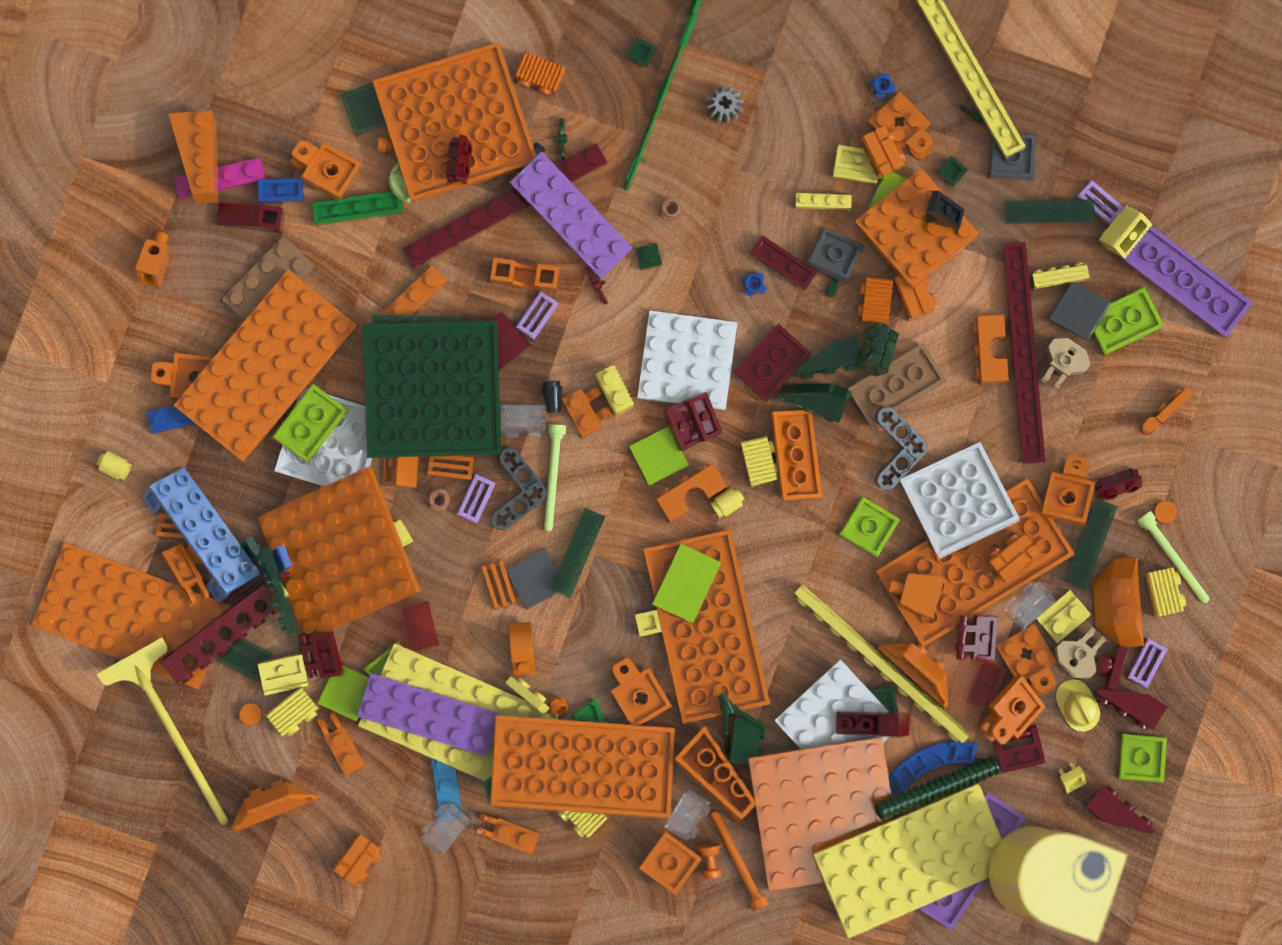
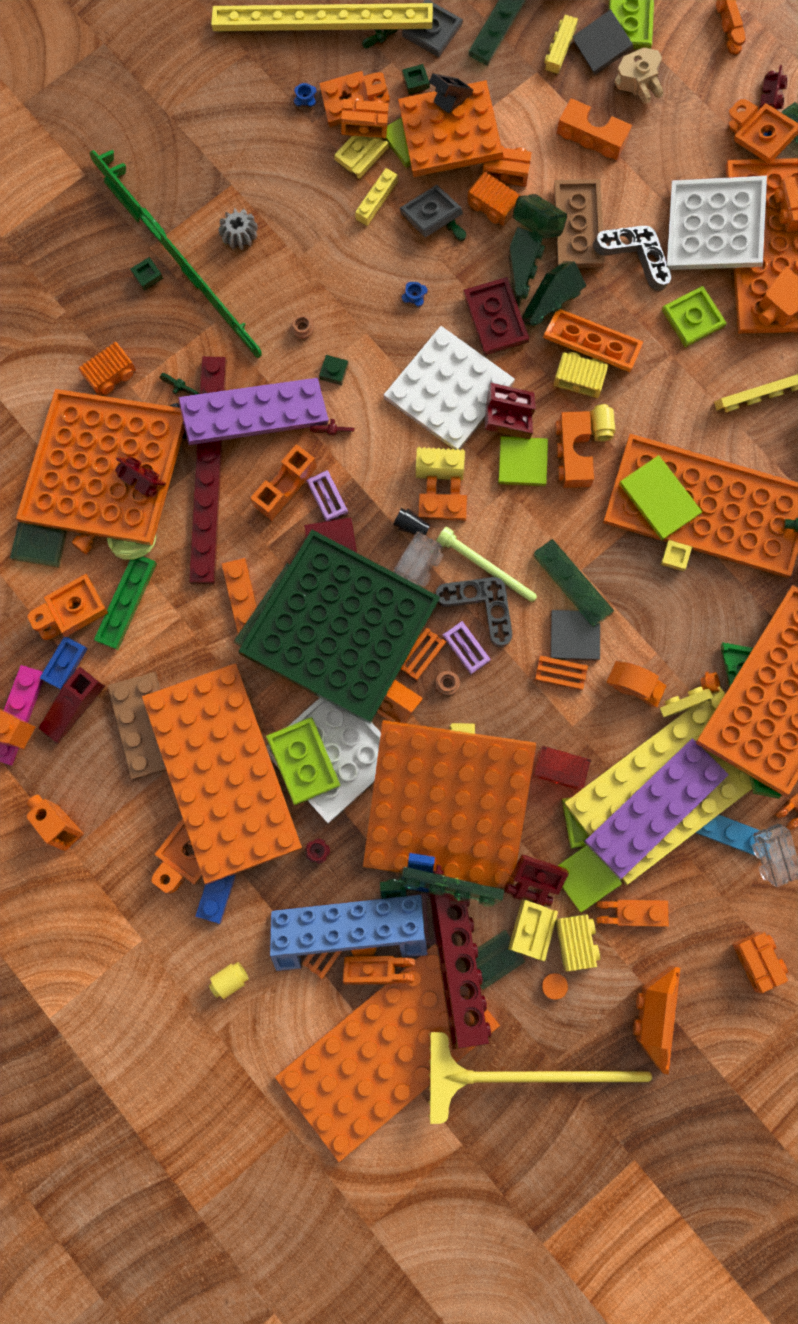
camera: 55 degrees left, 5 degrees down
orange plate [610,658,672,726] -> none
dark red plate [750,235,818,291] -> none
dark red plate [1003,242,1046,465] -> none
none -> dark red plate [305,839,330,864]

